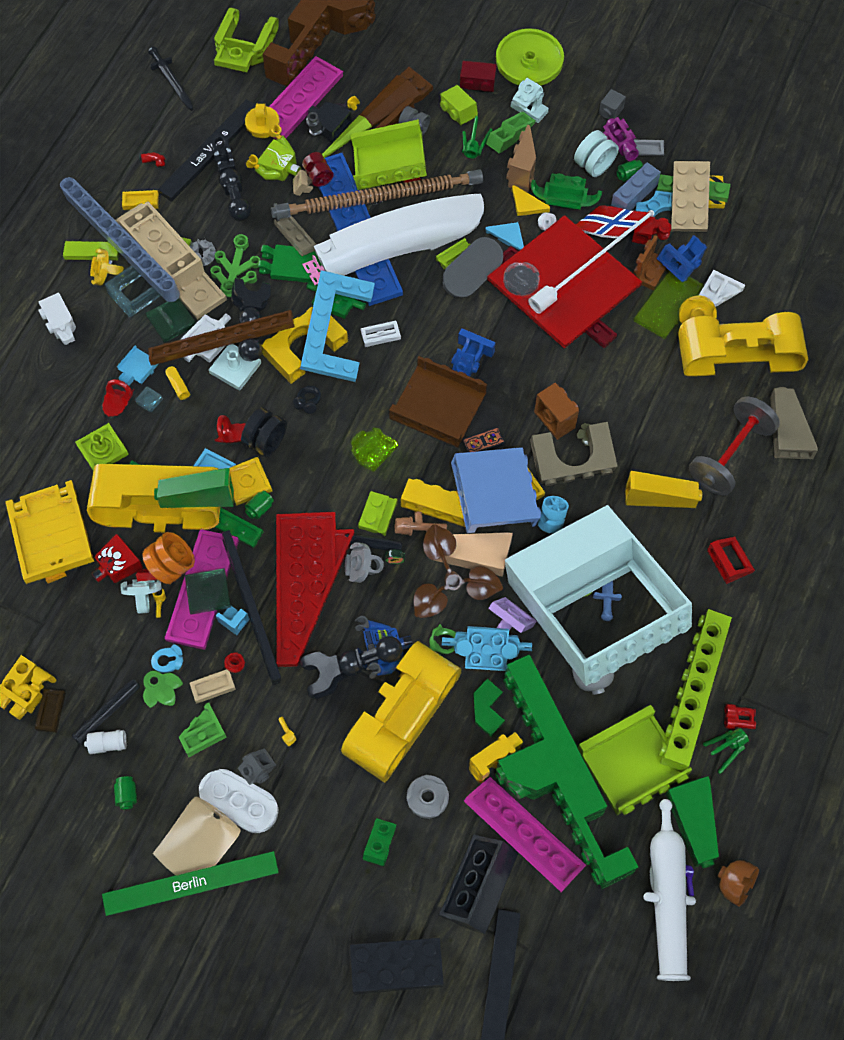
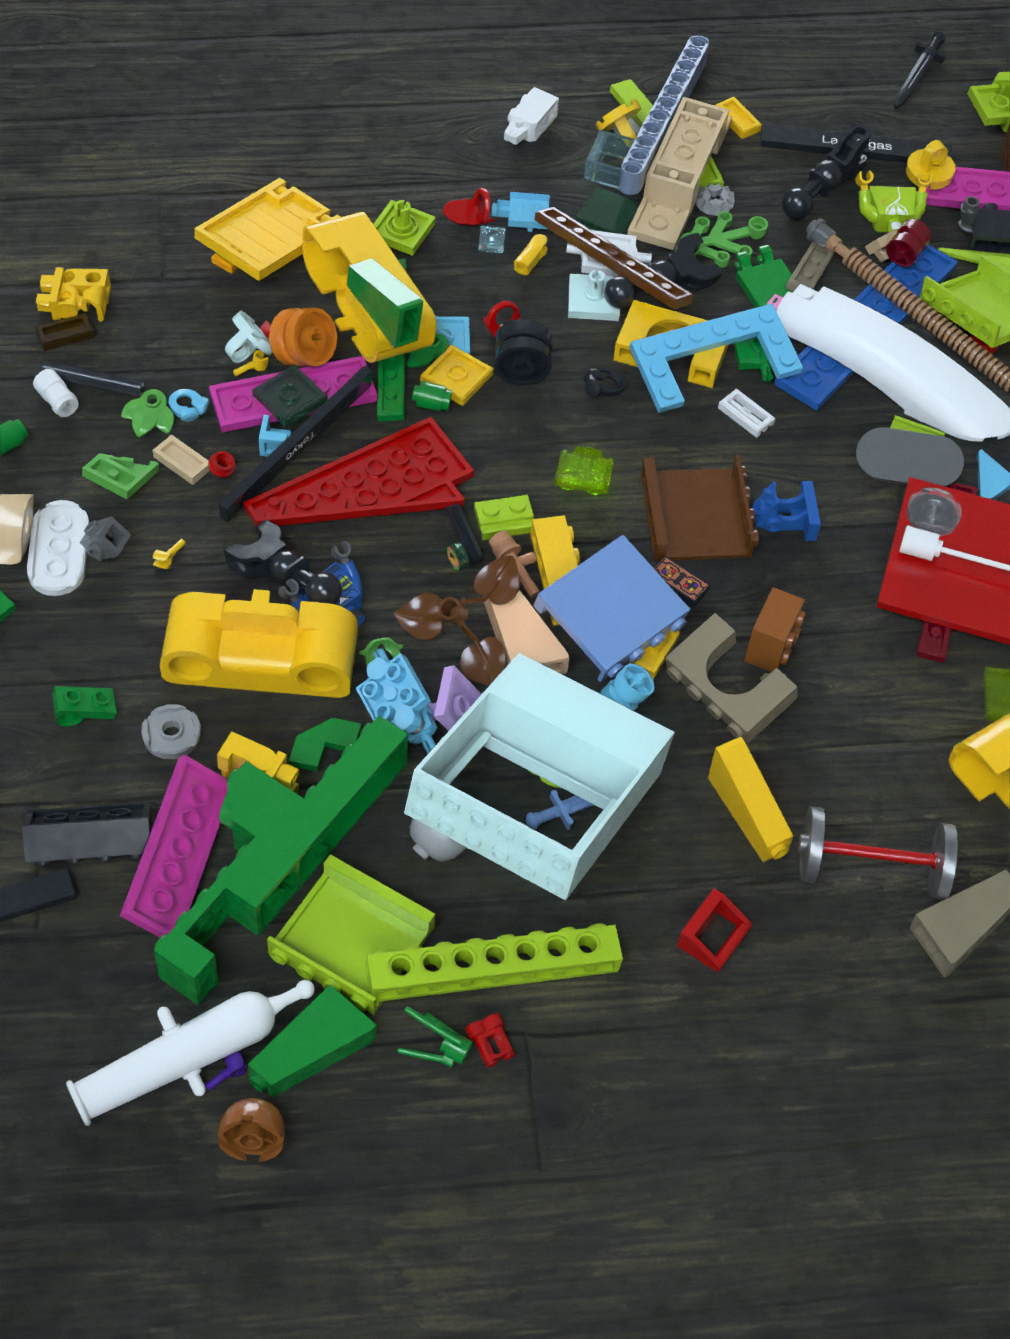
camera: 55 degrees right, 10 degrees down
red torso [91,534,143,583] -> none
red arm [141,152,165,167] -> none
light grey tile [345,543,384,583] -> none

